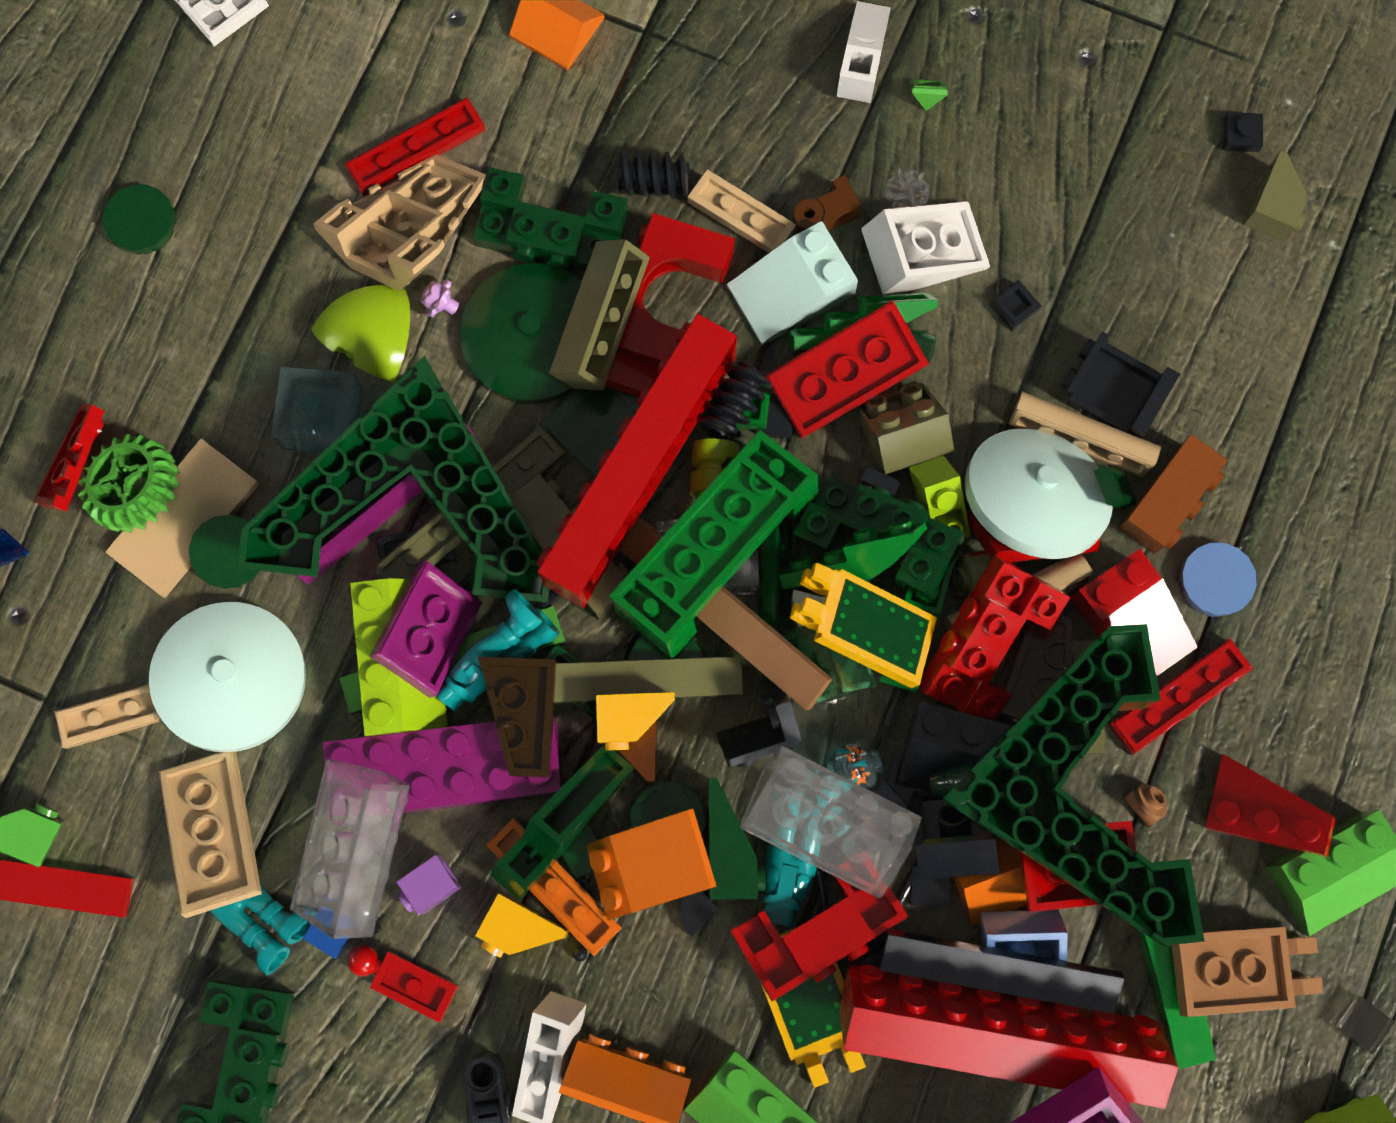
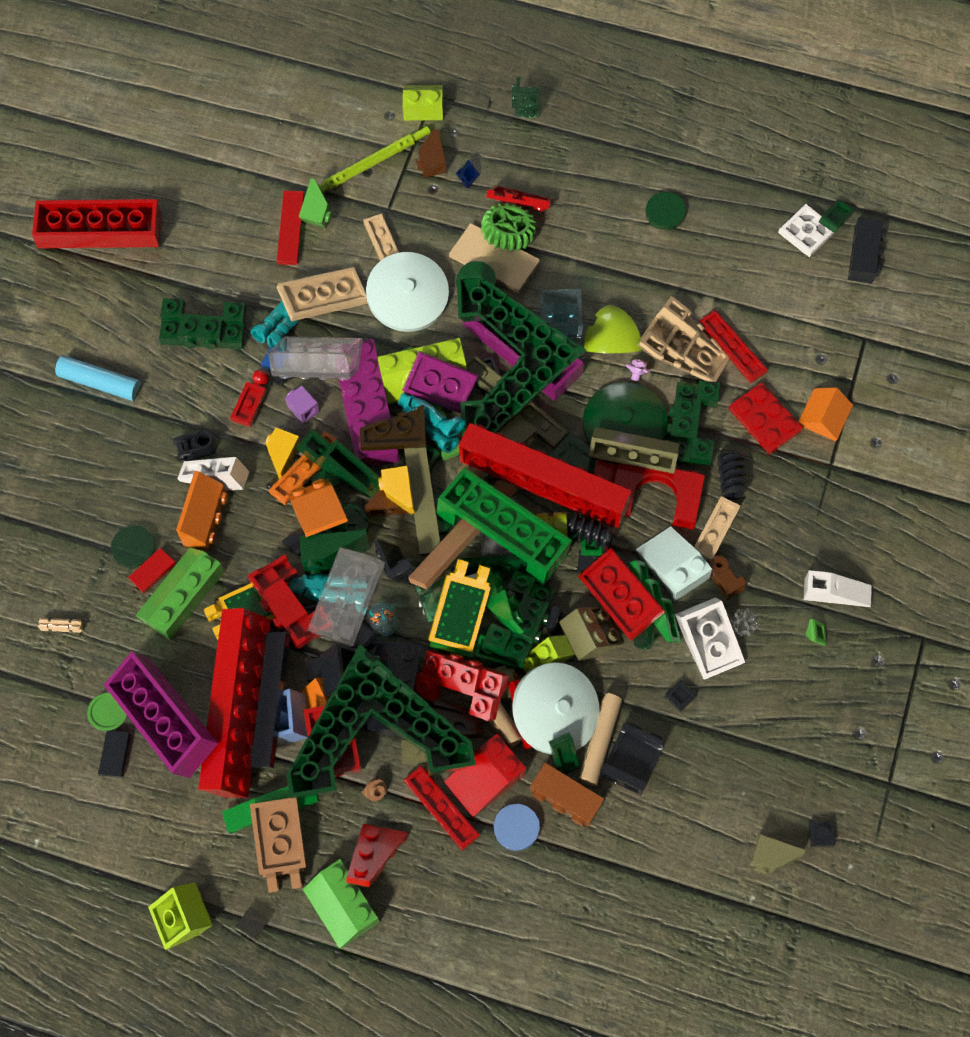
camera: 85 degrees right, 10 degrees down
none -> red plate [728,382,803,455]

